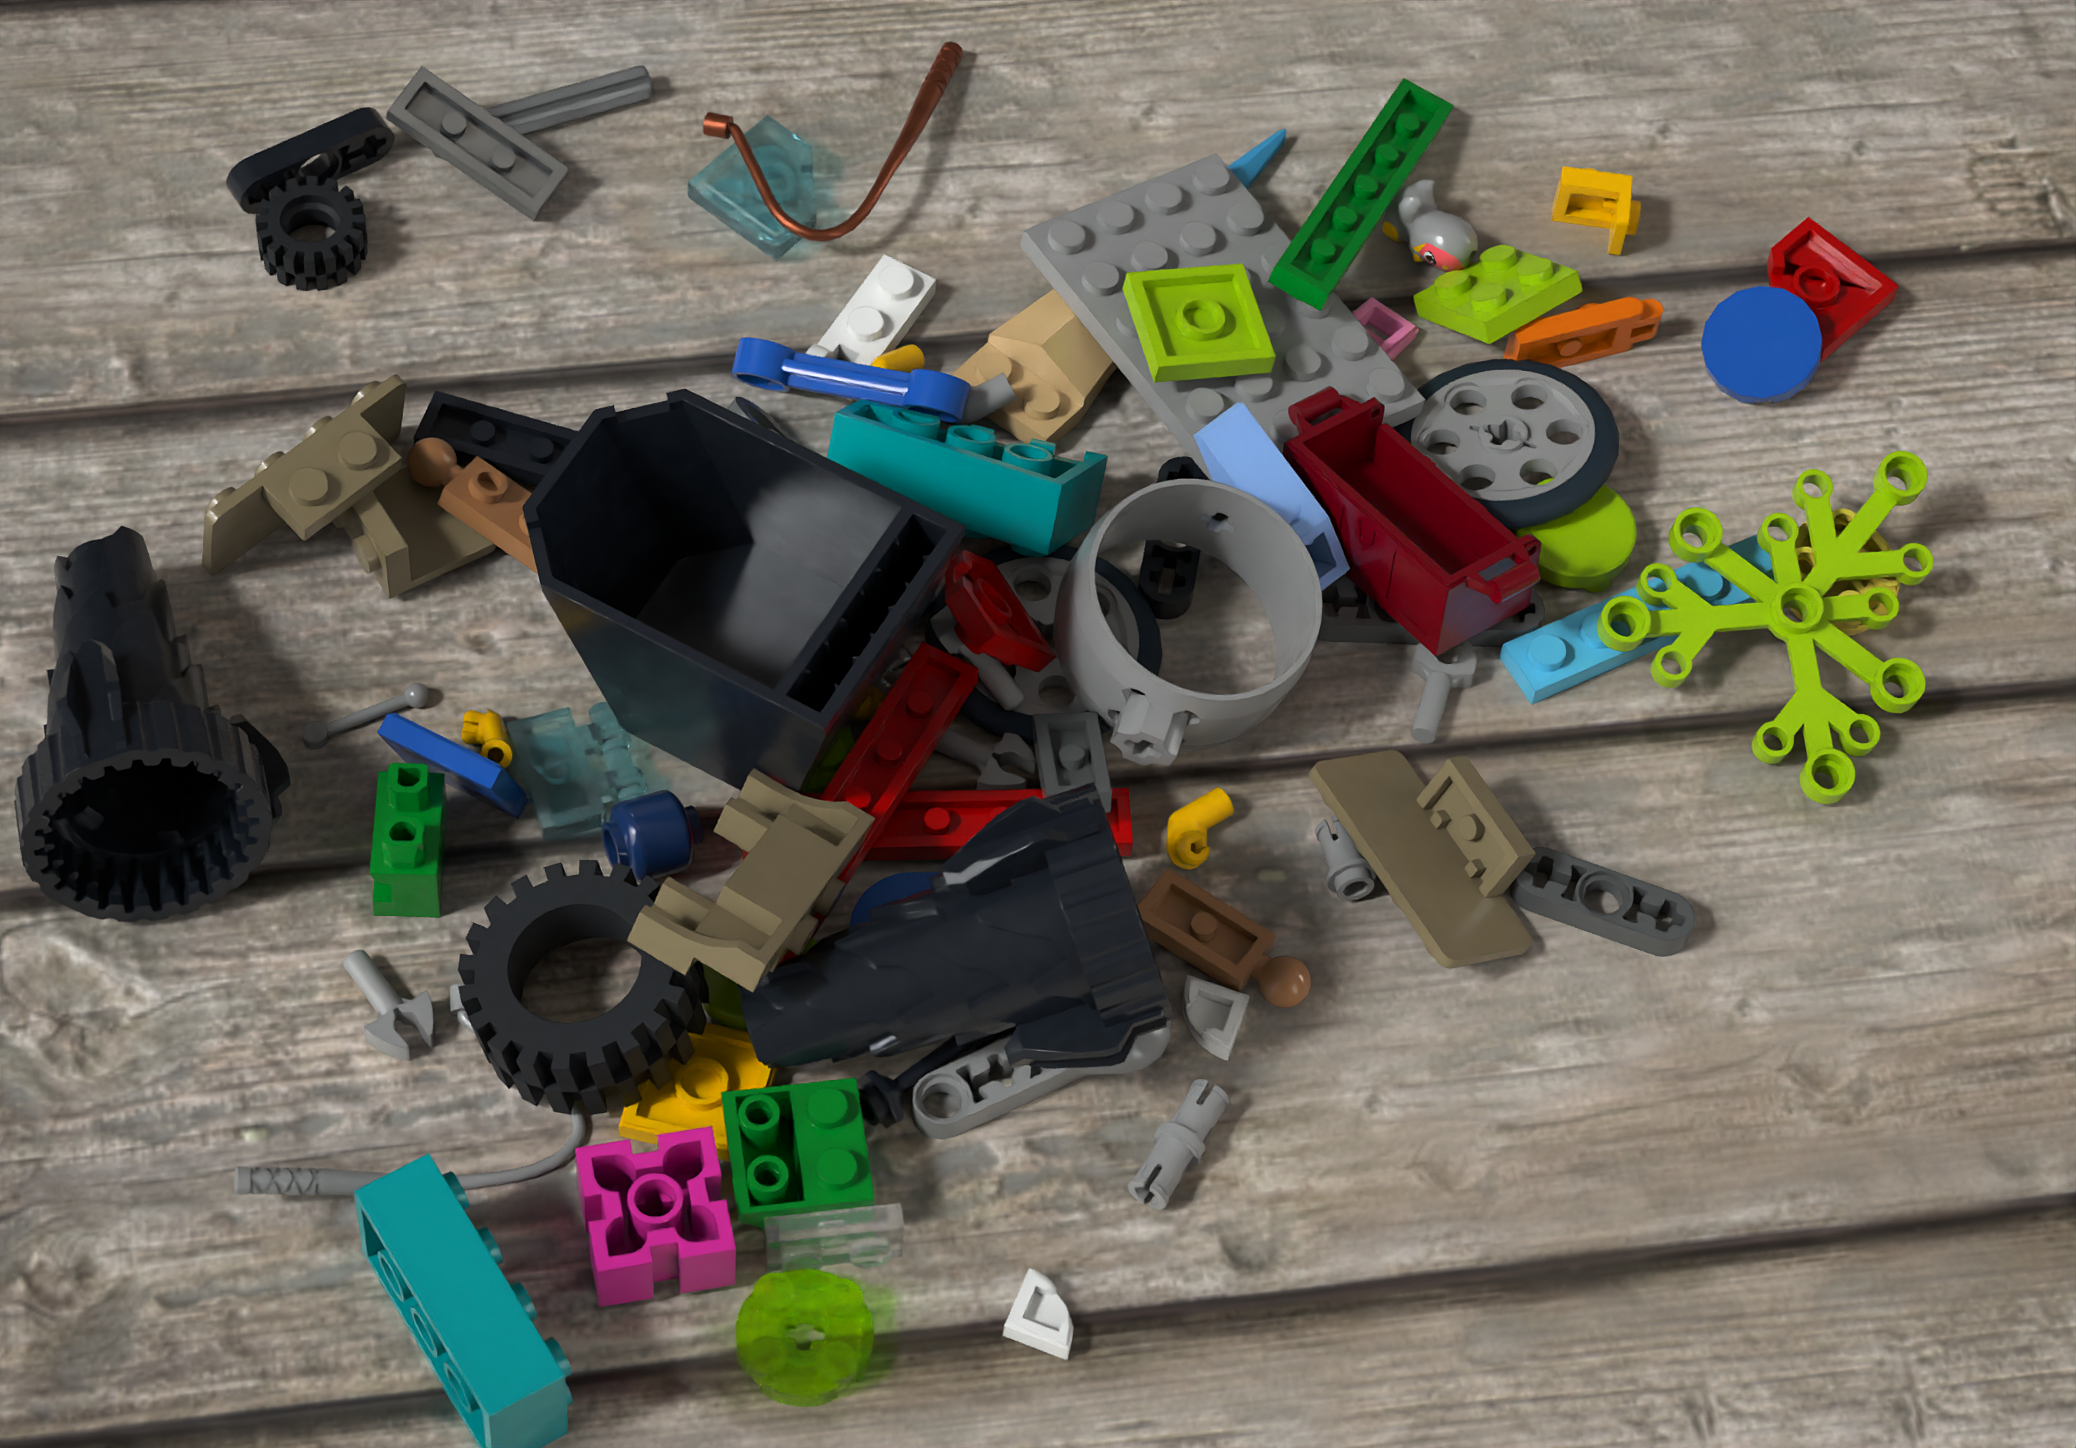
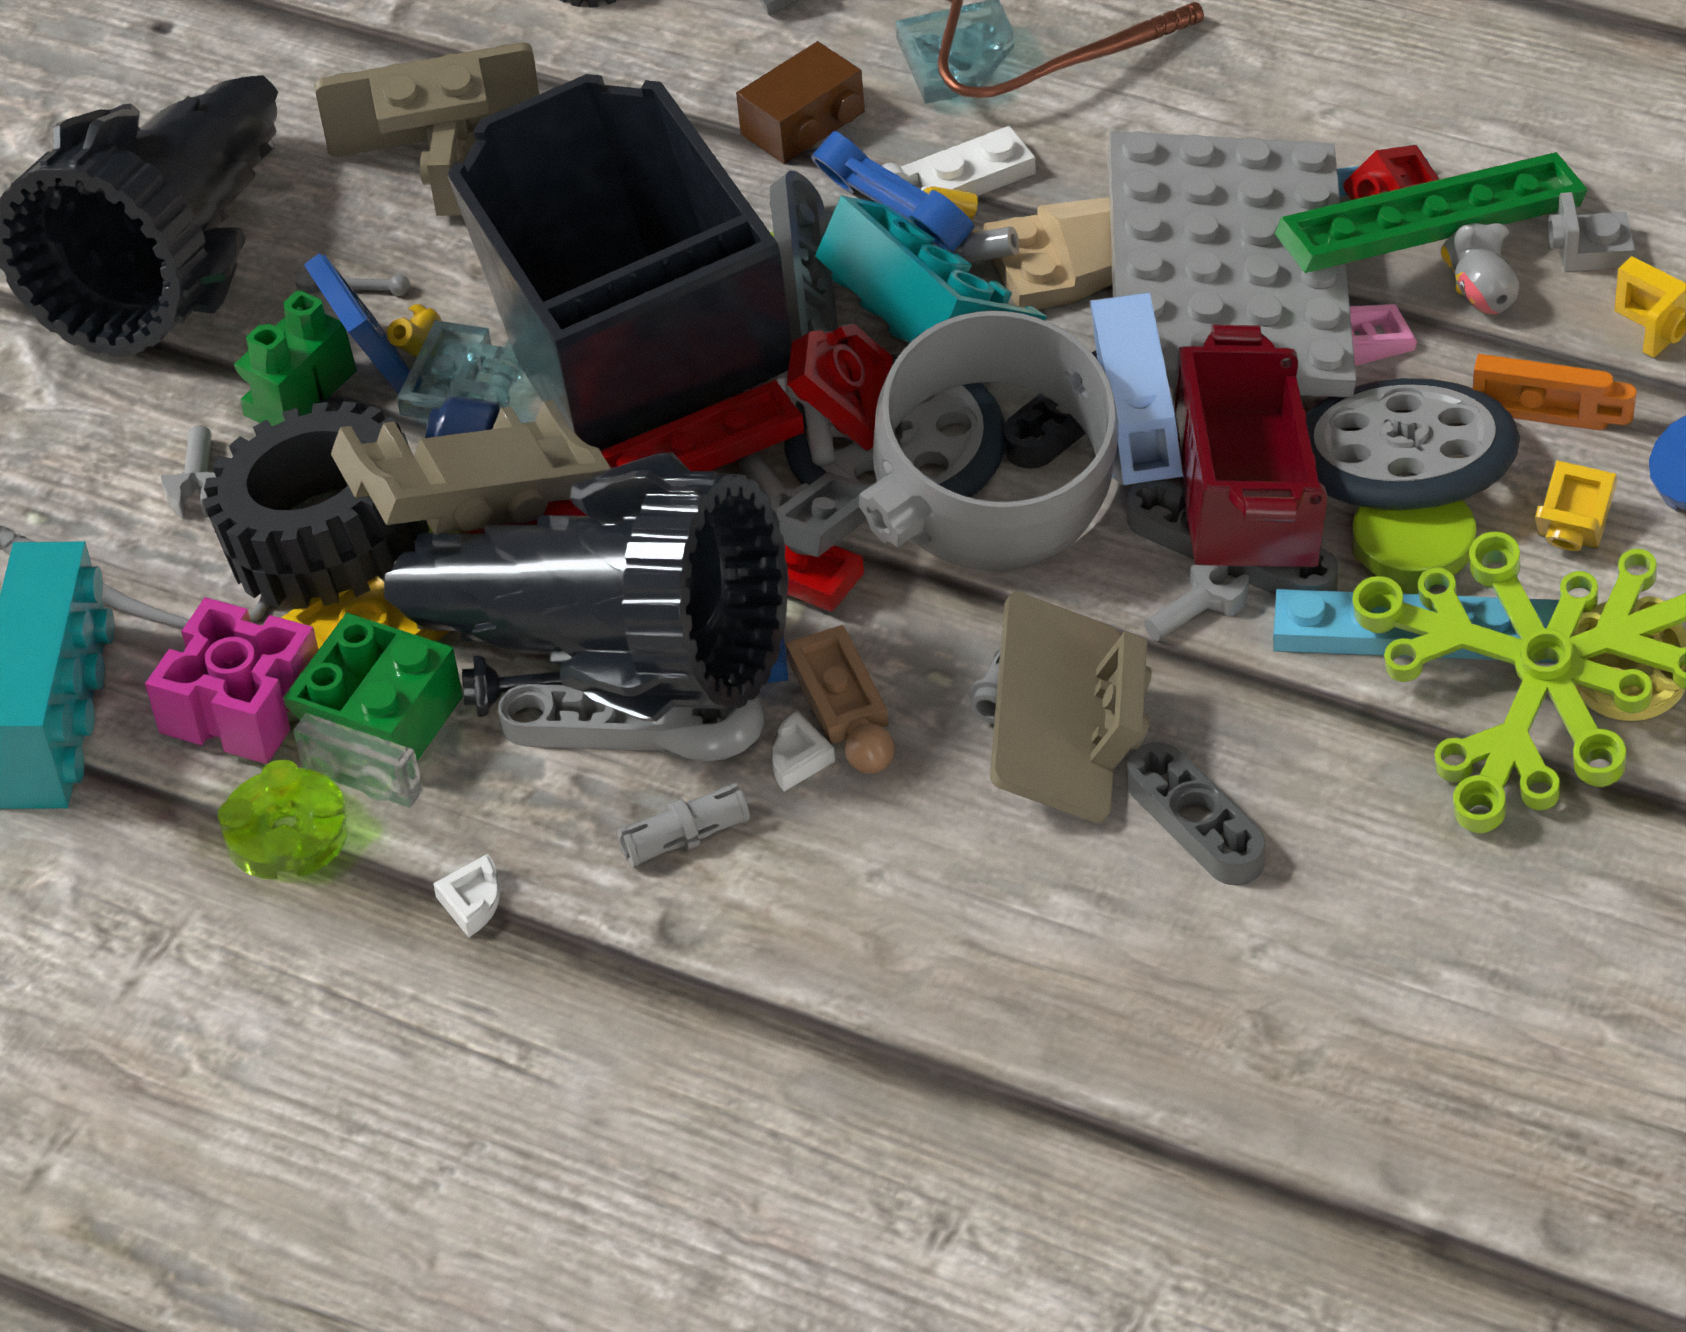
camera: 45 degrees right, 10 degrees down
lime plate [1122,263,1276,383] -> none
yellow arm [1165,787,1234,870] -> none
lime plate [1413,245,1583,344] -> none
none -> reddish brown brick [736,41,865,164]
none -> red bracket [1343,144,1439,200]
none -> yellow bracket [1535,460,1618,551]
none -> light grey bracket [1548,192,1635,272]

